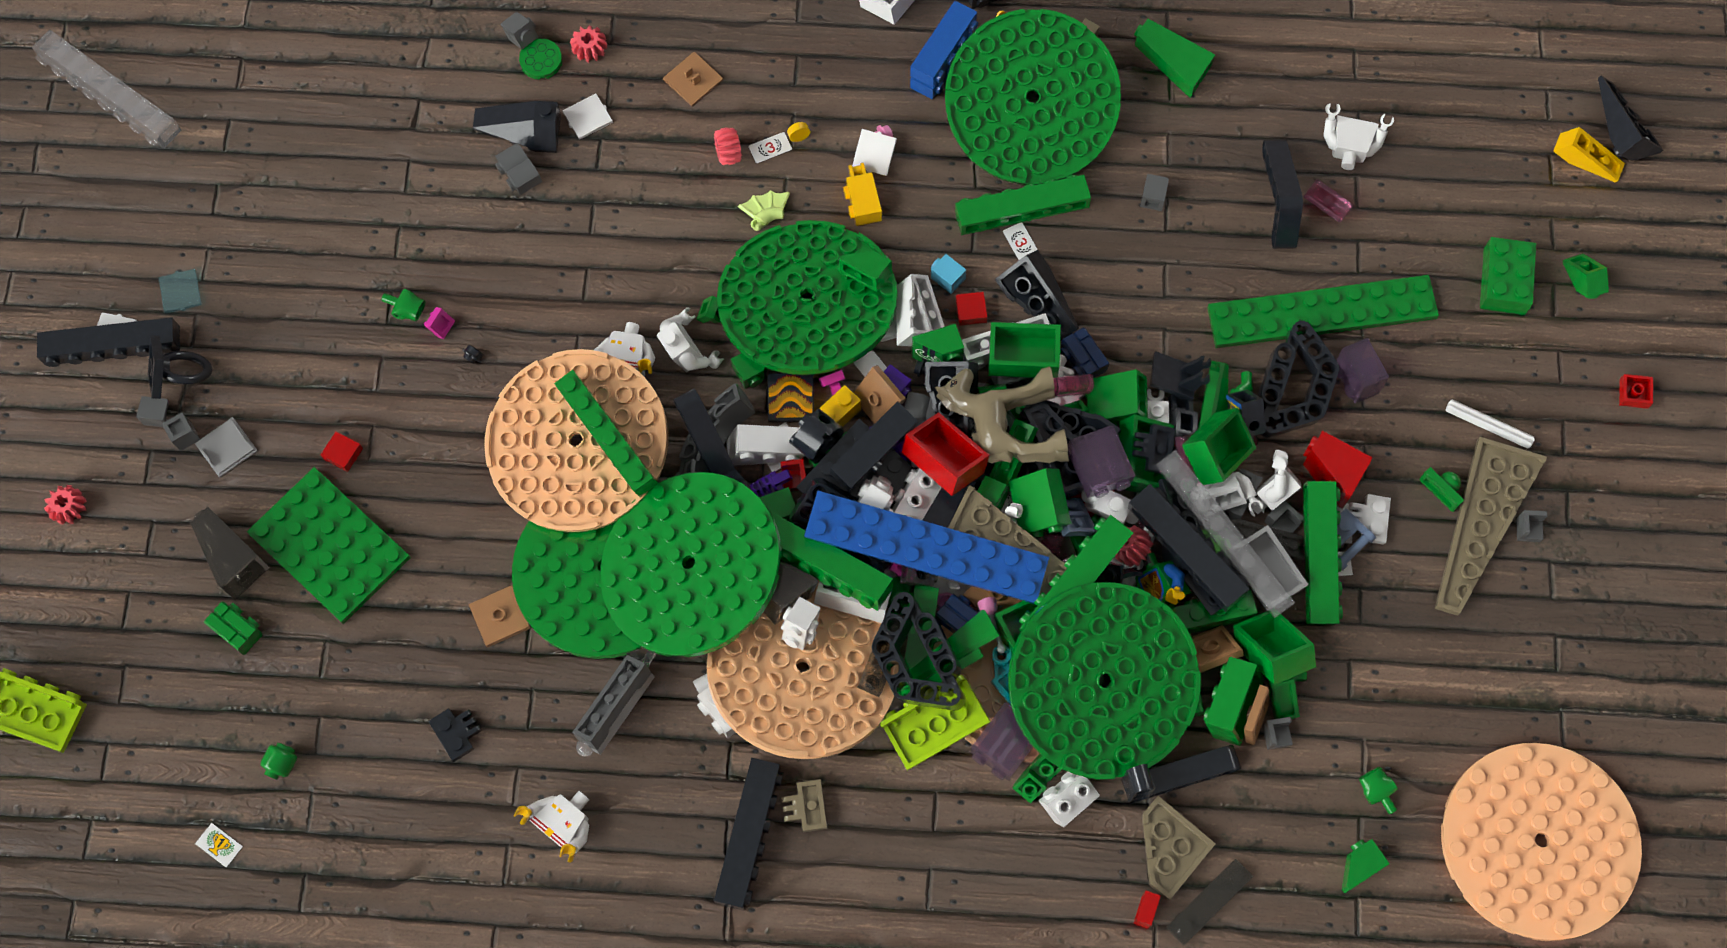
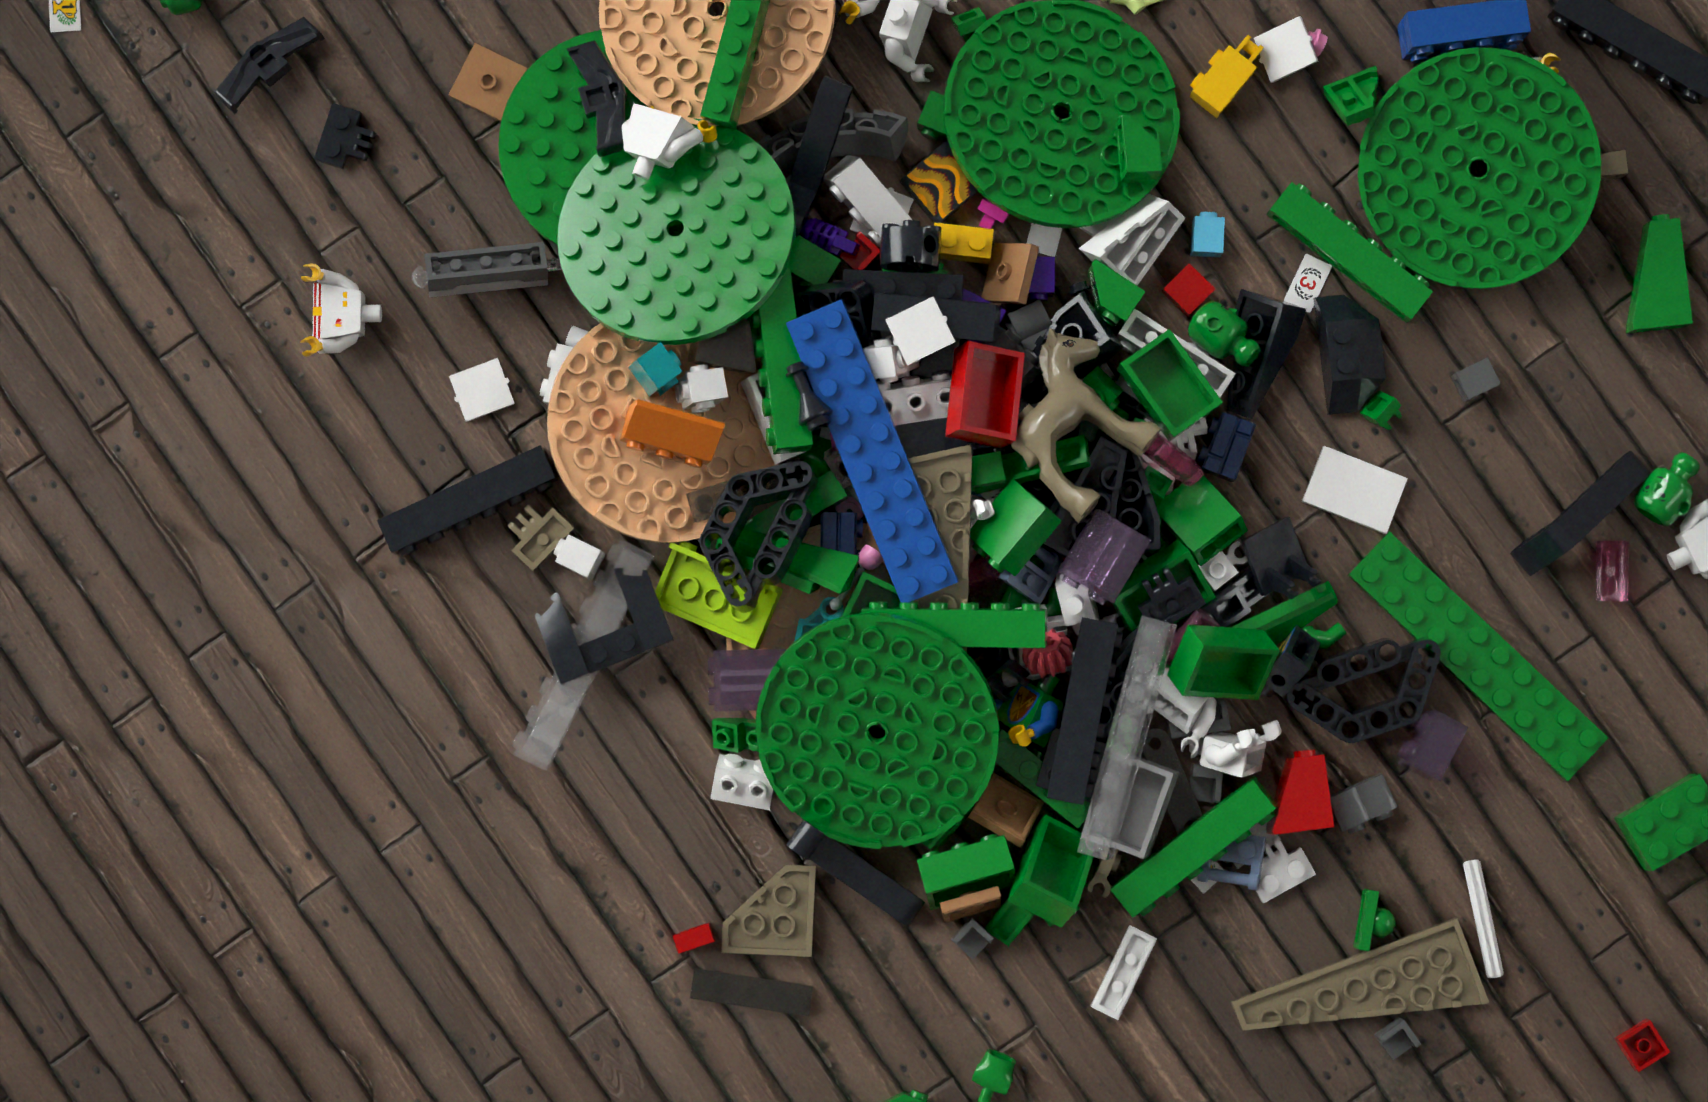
camera: 50 degrees right, 15 degrees up
none -> black plate [214,17,325,115]
none -> white piece [449,358,515,422]
none -> clear brick [512,539,655,771]
none -> black wedge [535,568,674,685]
none -> white piece [553,534,605,581]
none -> black plate [567,40,627,157]
none -> orange slope [620,399,725,468]
none -> white torso [621,103,717,180]
none -> teal brick [628,342,682,397]
none -> black piece [785,361,833,432]
none -> white piece [885,296,956,365]
none -> dark tan plate [1087,845,1122,898]
none -> white tile [1091,925,1157,1020]
none -> green piece [1188,301,1260,367]
none -> white tile [1302,446,1408,534]
none -> black wedge [1313,295,1386,415]
none -> green wing [1323,66,1379,126]
none -> dark grey brick [1330,773,1397,834]
none -> green tile [1360,391,1402,430]
none -> green piece [1634,452,1700,526]

